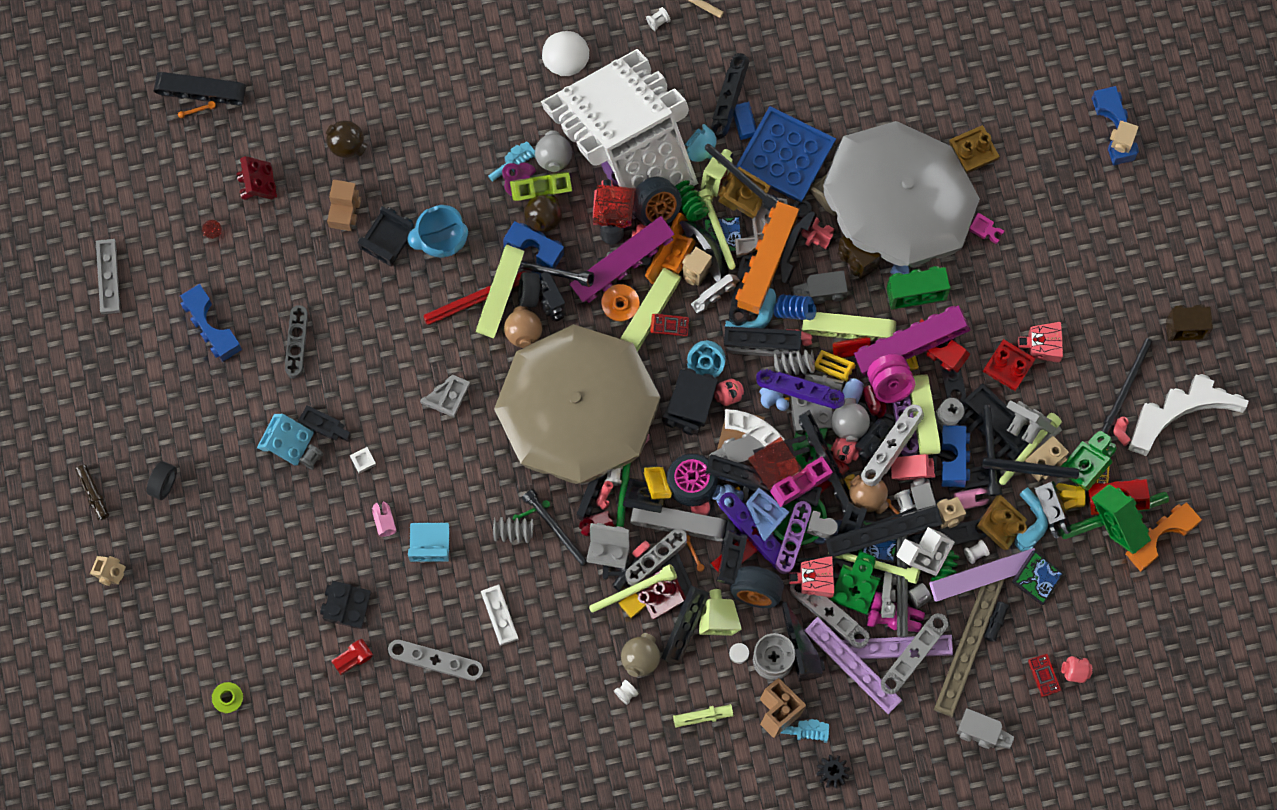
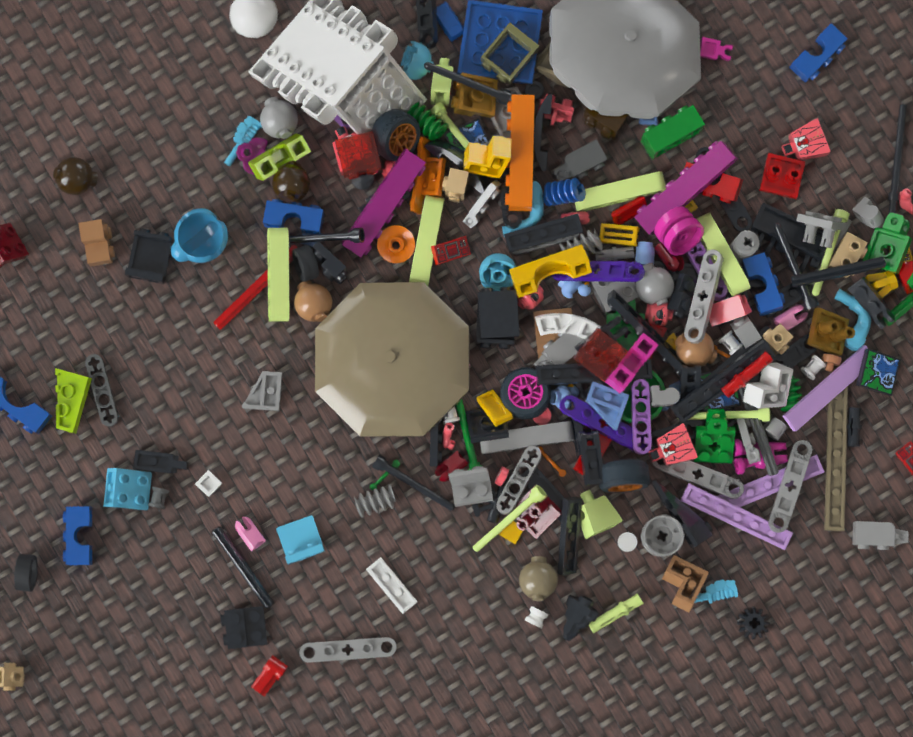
camera: 20 degrees left, 10 degrees up
none -> lime wing [55,368,92,434]
none -> blue arch [63,506,92,566]
none -> black axle [212,527,274,609]
none -> yellow brick [463,135,512,179]
none -> olive window [481,22,539,84]
none -> yellow arch [509,244,592,298]
none -> black rock [563,595,600,641]
none -> red pin [721,351,773,398]
none -> blue arch [789,24,848,83]
none -> nougat tile [822,354,842,372]
none -> light grey leg [852,197,884,228]

